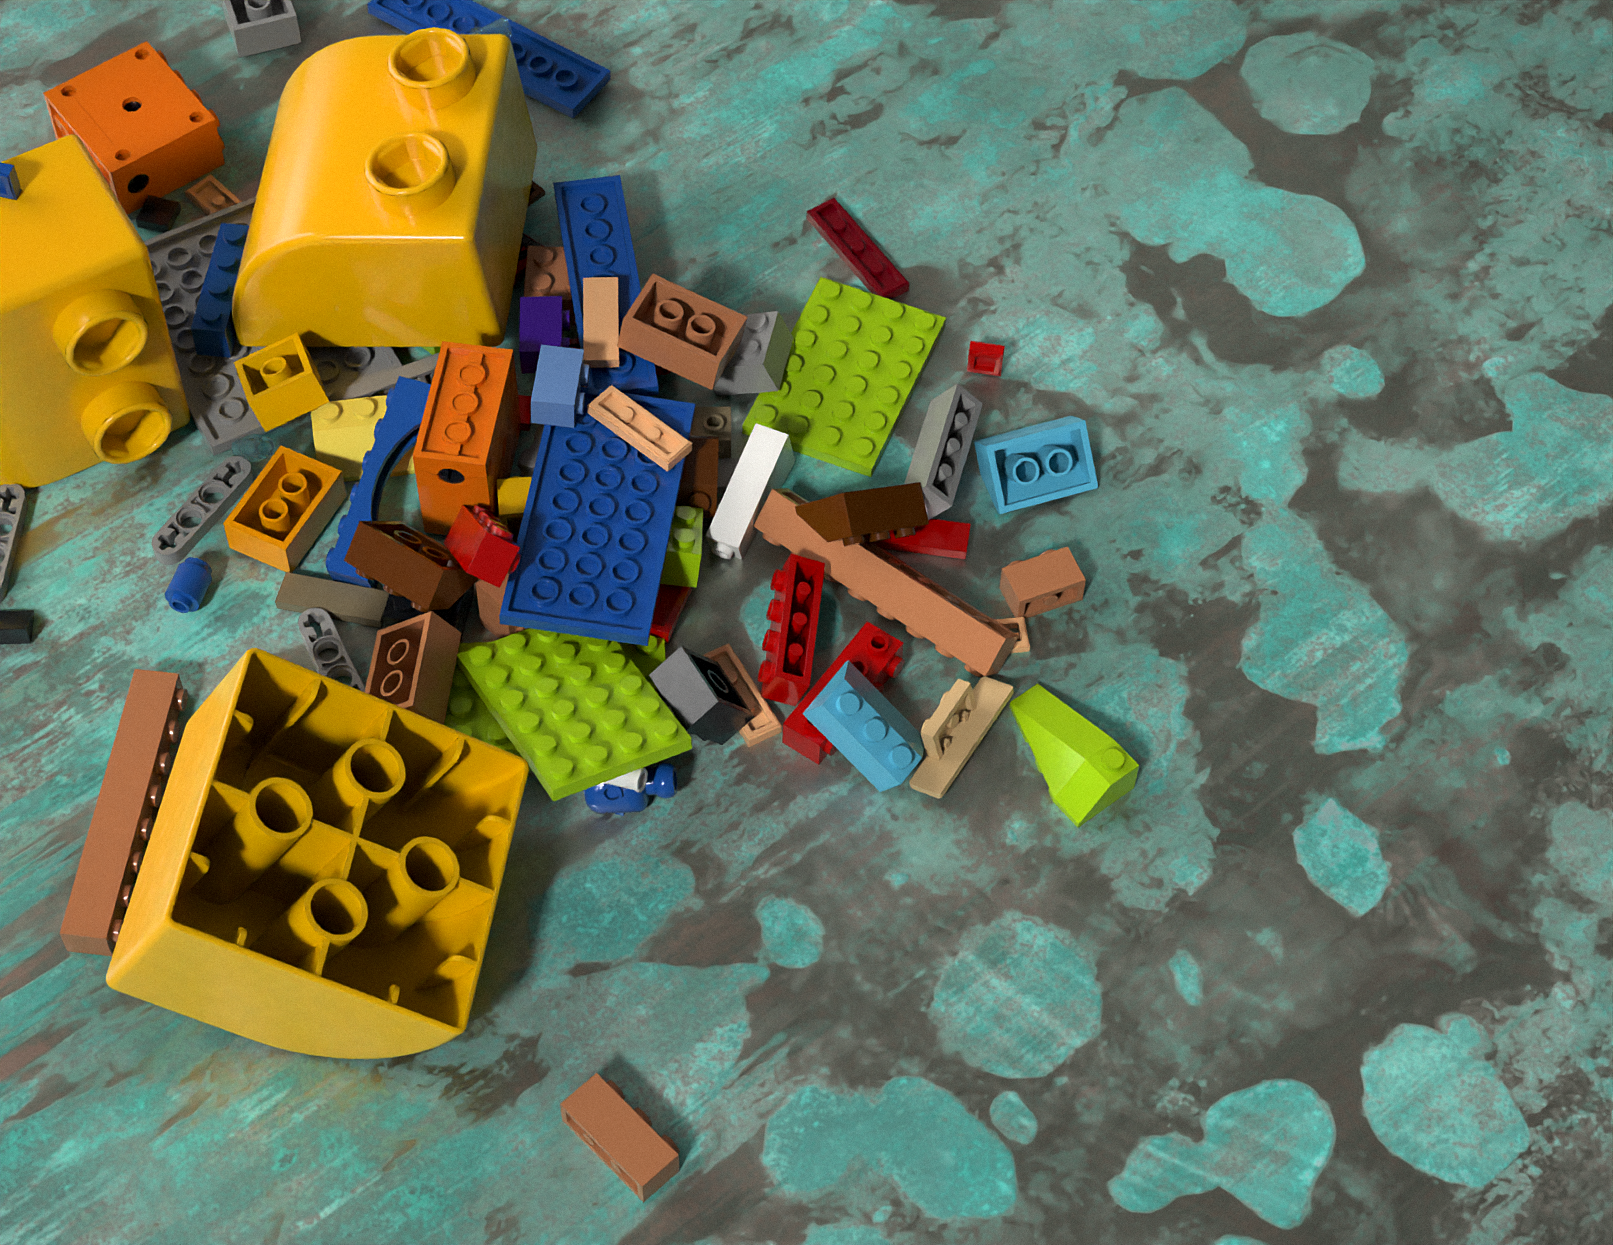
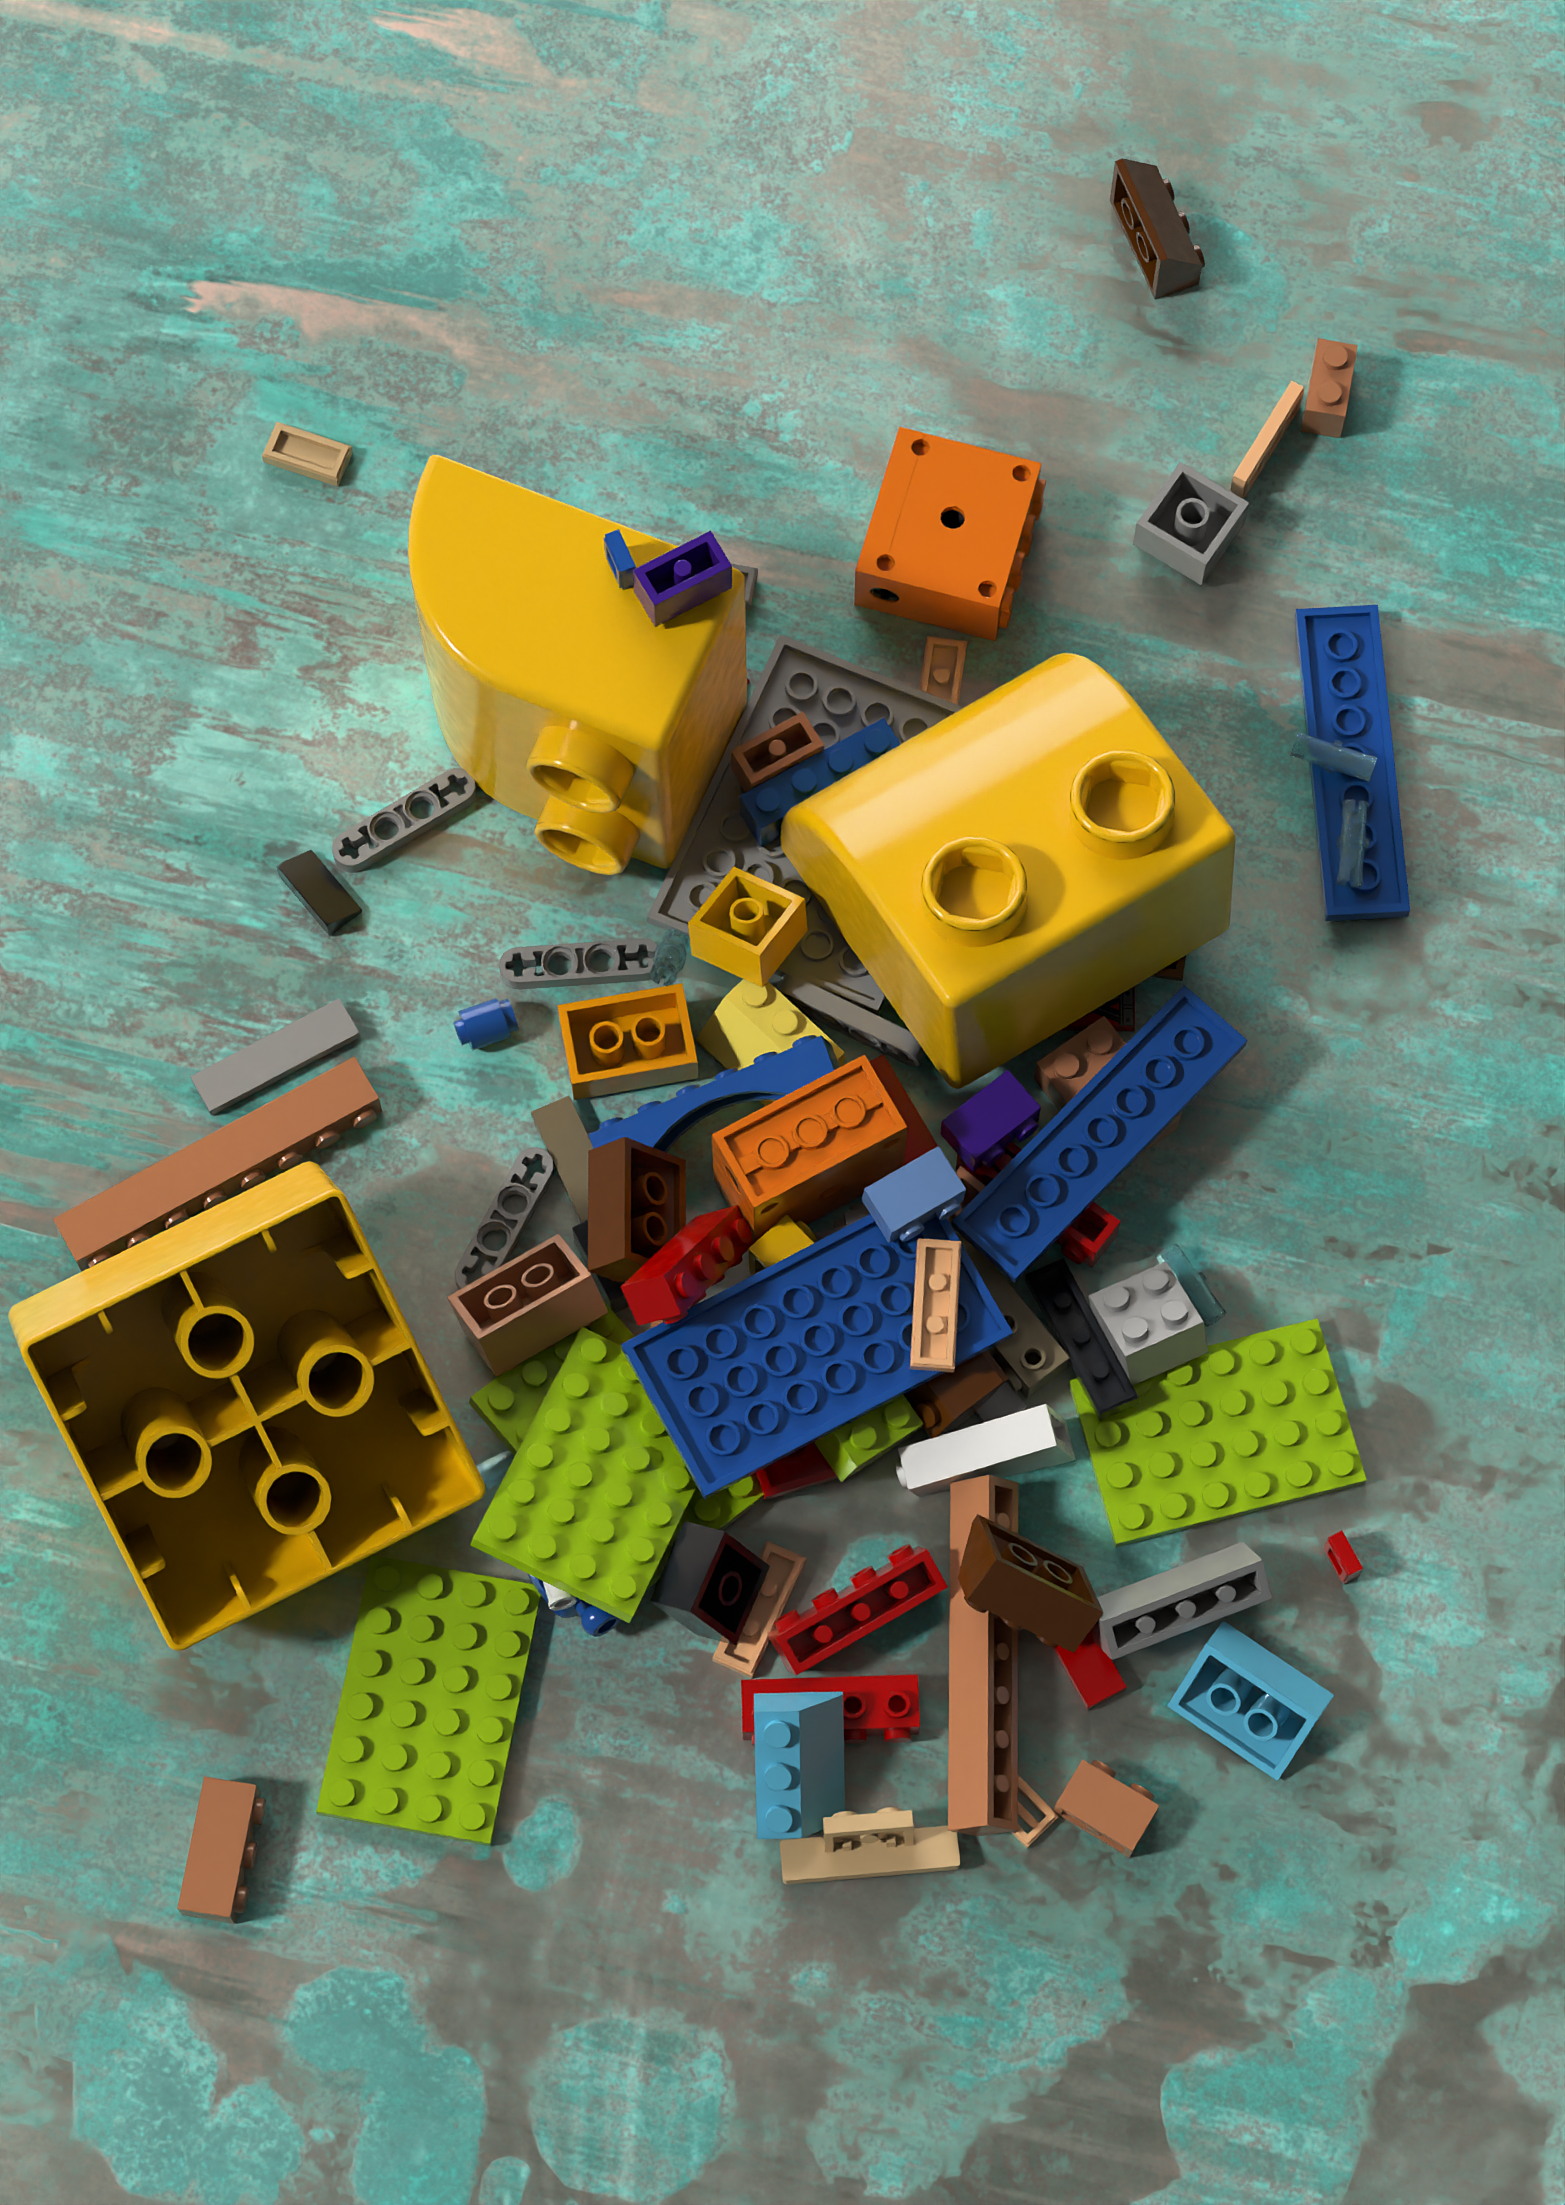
camera: 55 degrees right, 15 degrees up
black tile [136,195,181,233] -> none
light nougat tile [583,277,619,368] -> none
nougat brick [617,273,748,390] -> none
dark red tile [807,198,909,300] -> none
lime wedge [1009,683,1139,828] -> none
none -> light grey tile [190,998,360,1116]
none -> lime plate [316,1555,542,1846]
none -> brick [633,530,732,627]
none -> nougat brick [731,712,824,792]
none -> black tile [1025,1258,1139,1421]
none -> clear light blue pin [1336,800,1369,887]

